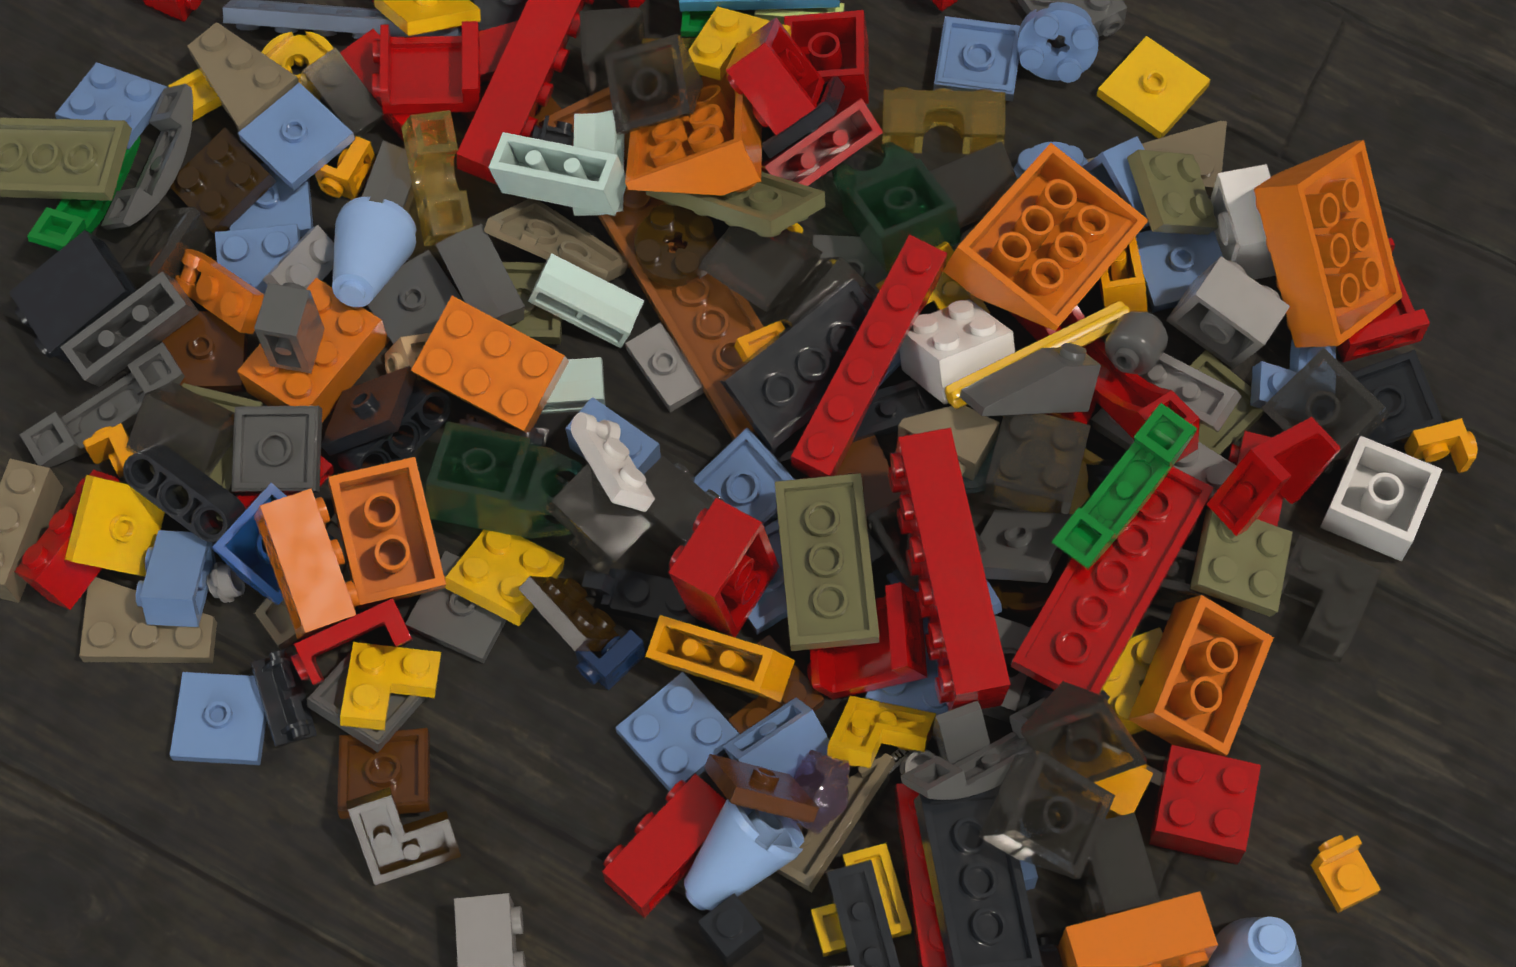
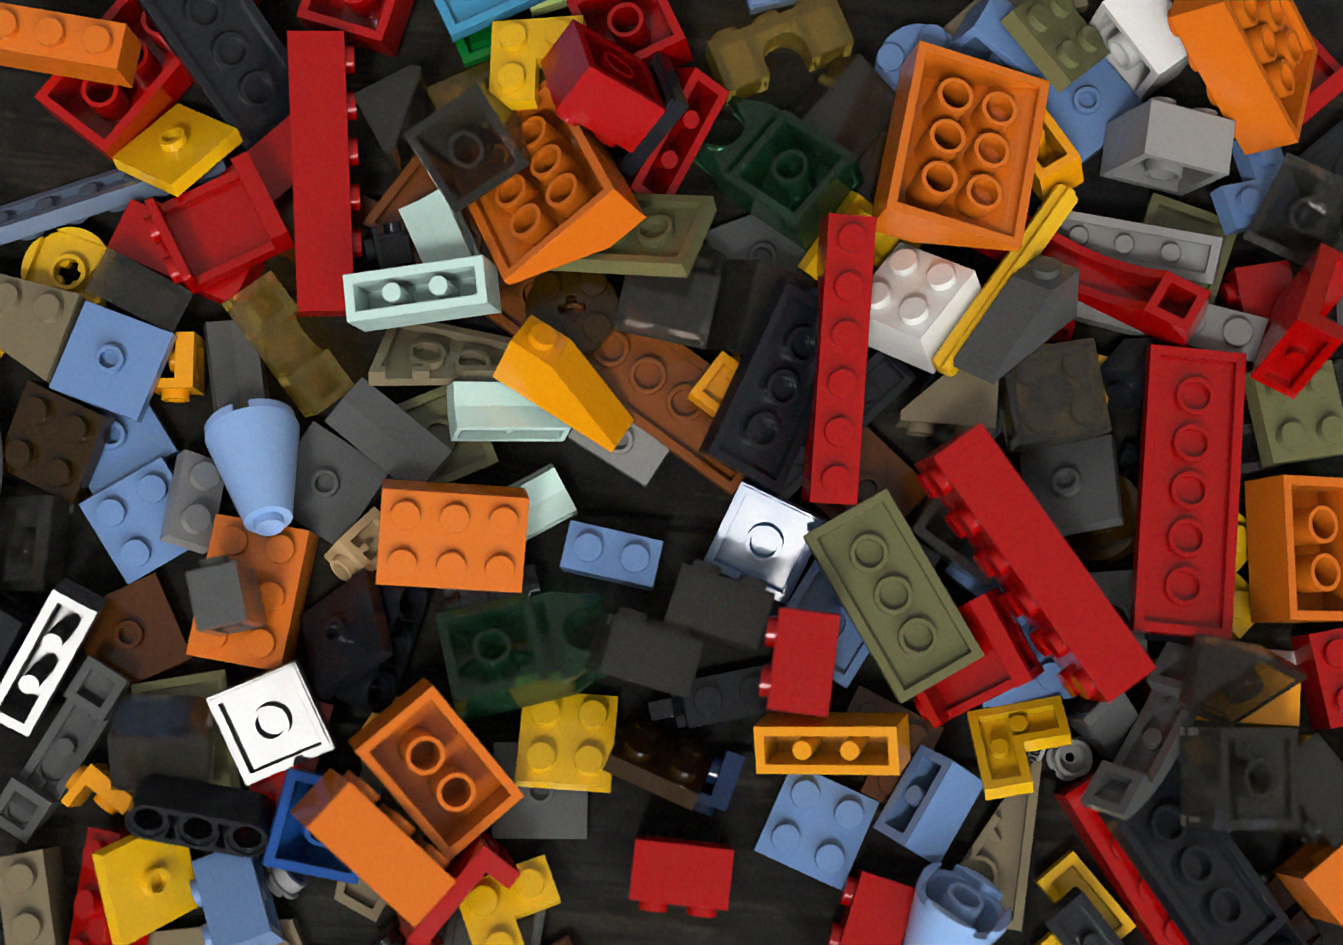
camera: 30 degrees left, 15 degrees up
orange plate [175,249,264,334] -> none
white plate [571,412,655,512] -> none
reddish brown plate [704,754,819,823] -> none
hair [792,750,850,835] -> none
green slope [1052,403,1197,570] -> none
dark grey head [1105,311,1168,375] -> none
none -> light orange slope [493,314,634,453]
none -> red brick [629,834,734,918]

